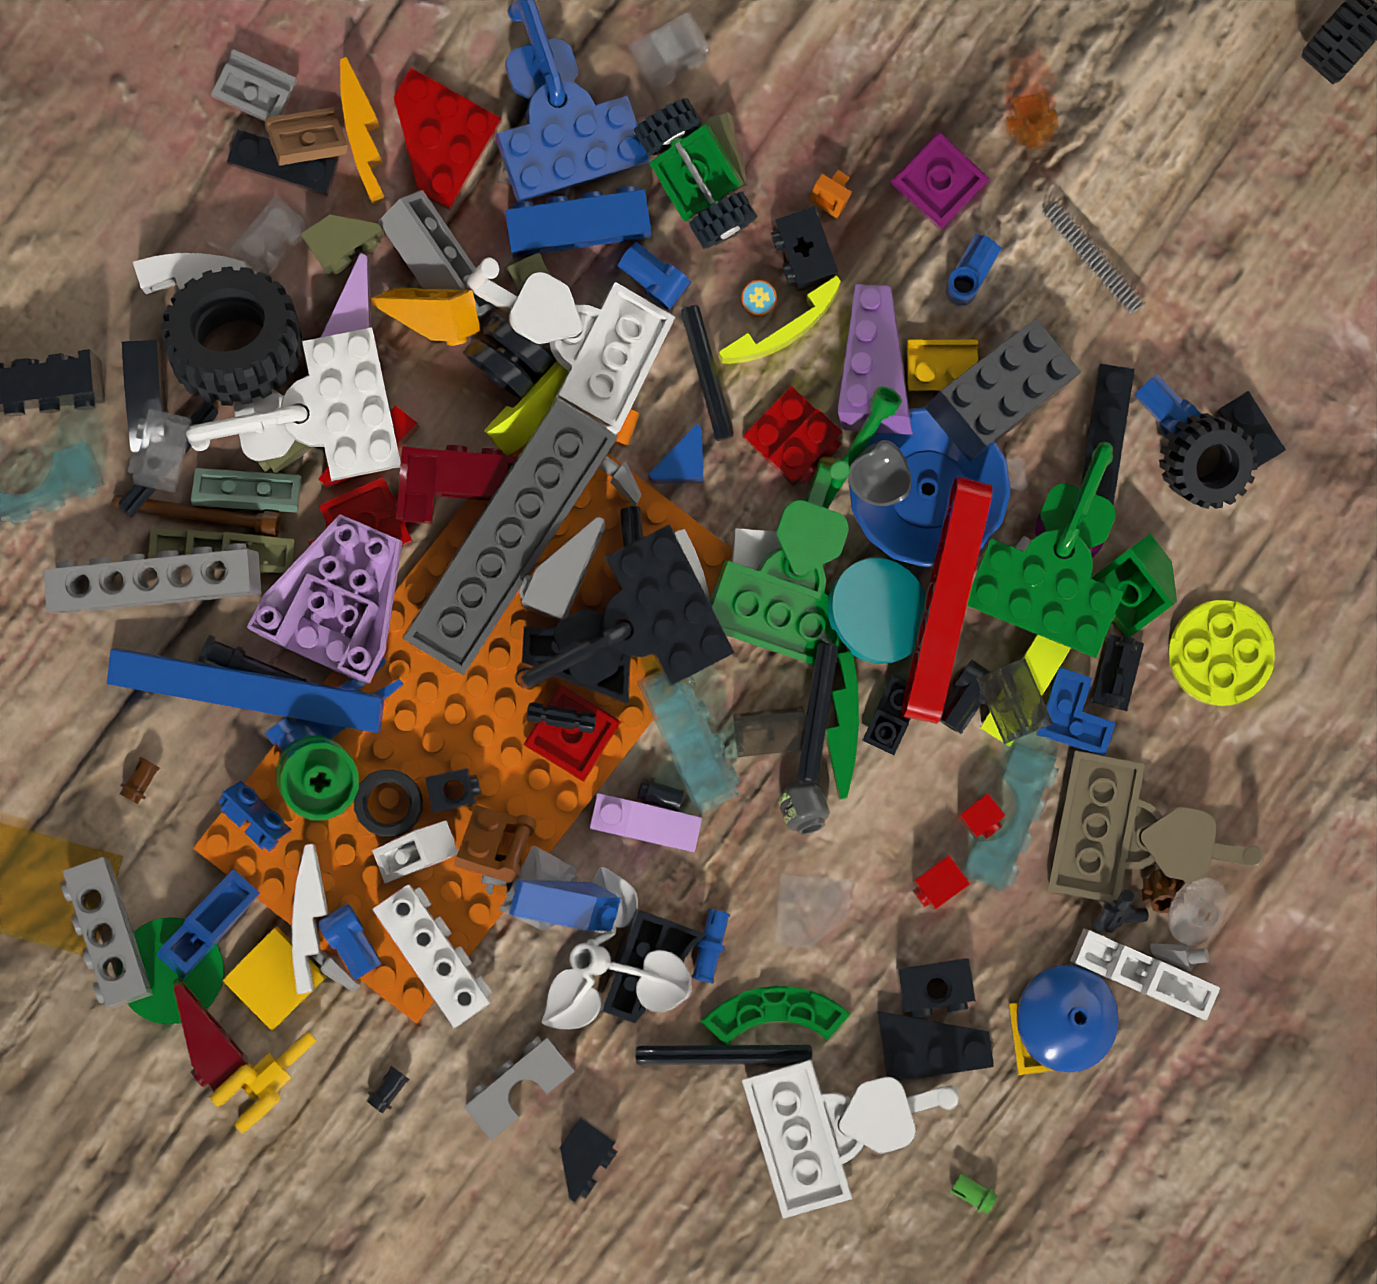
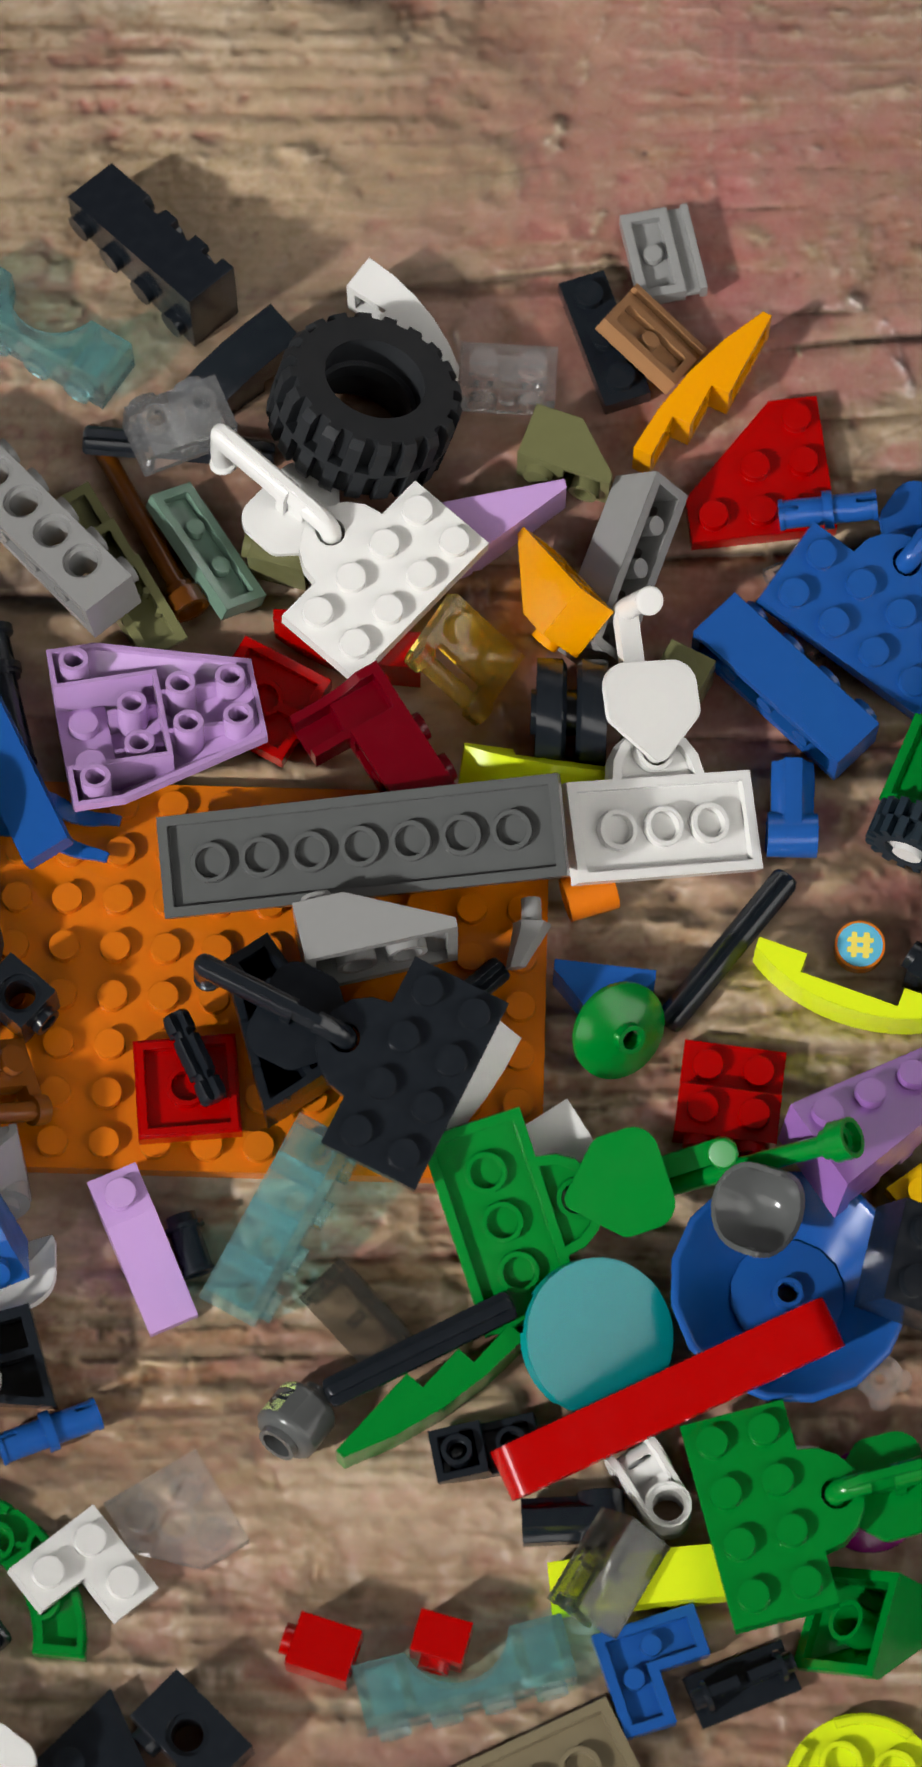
camera: 55 degrees right, 15 degrees down
none -> white plate [7,1504,159,1625]
none -> clear yellow plate [404,594,525,726]
none -> green dish [572,981,665,1080]
none -> white piece [604,1436,692,1540]
none -> blue pin [777,489,879,531]

